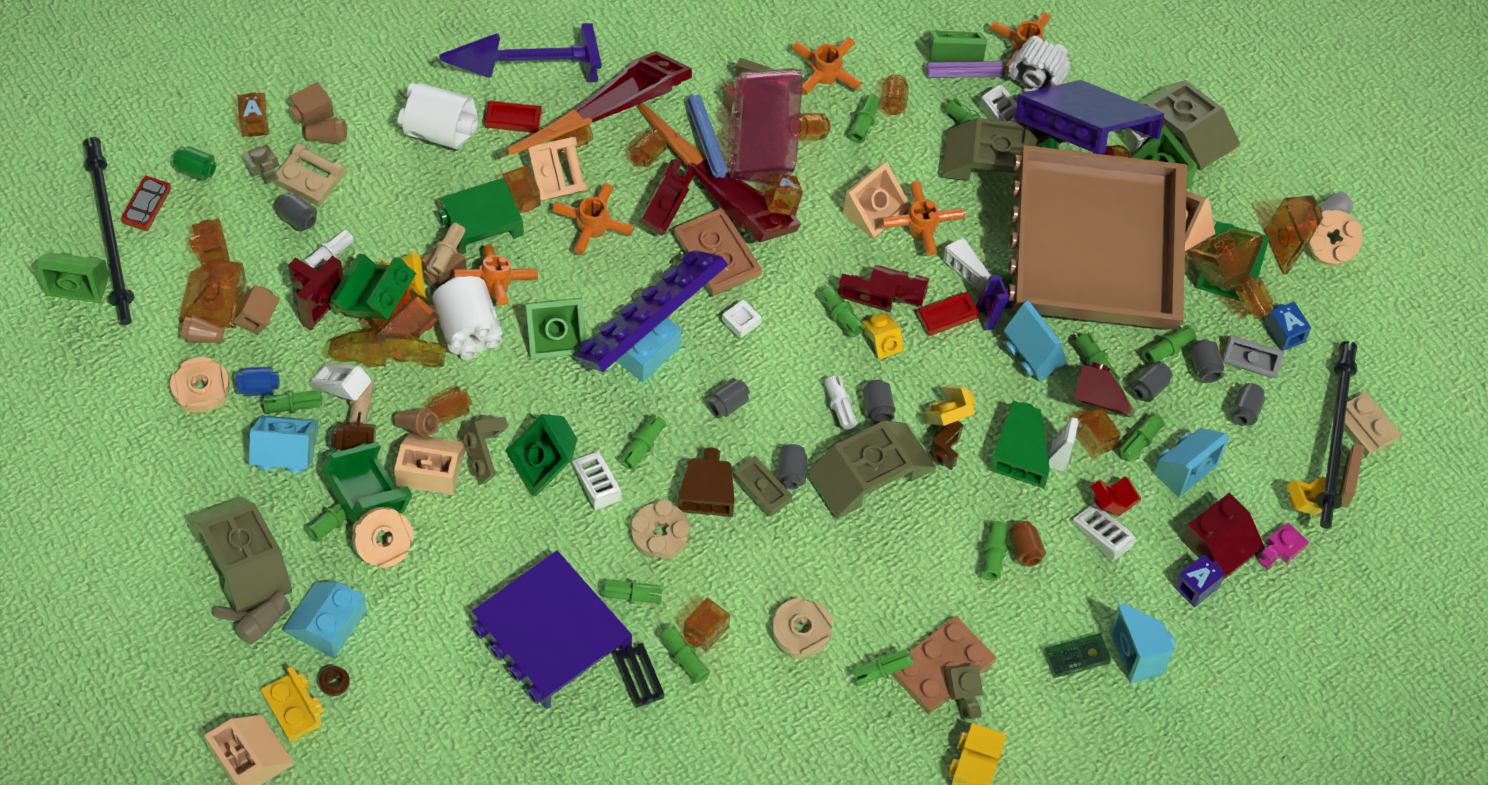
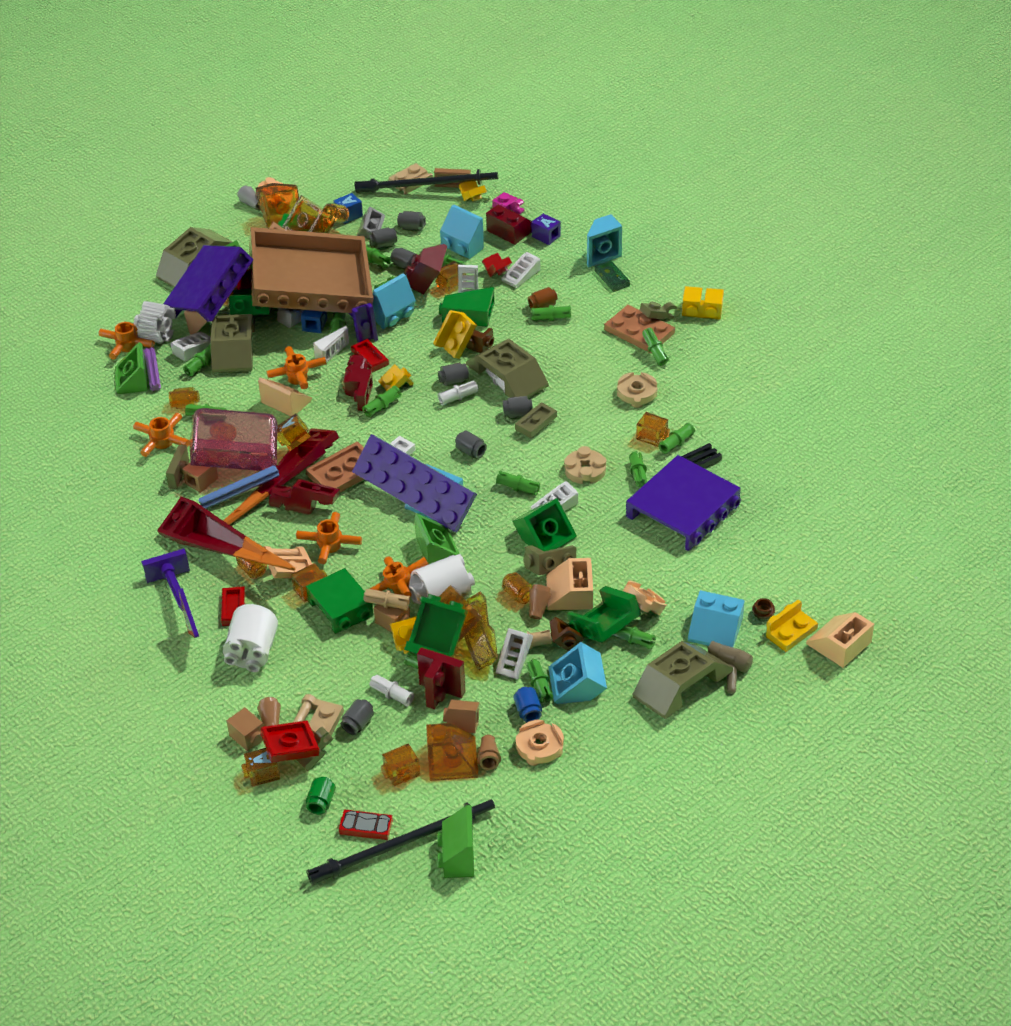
camera: 95 degrees left, 15 degrees down
clear orange brick [629,128,668,167] -> none
reddish brown torso [678,447,735,517] -> none
none -> red plate [261,720,319,763]

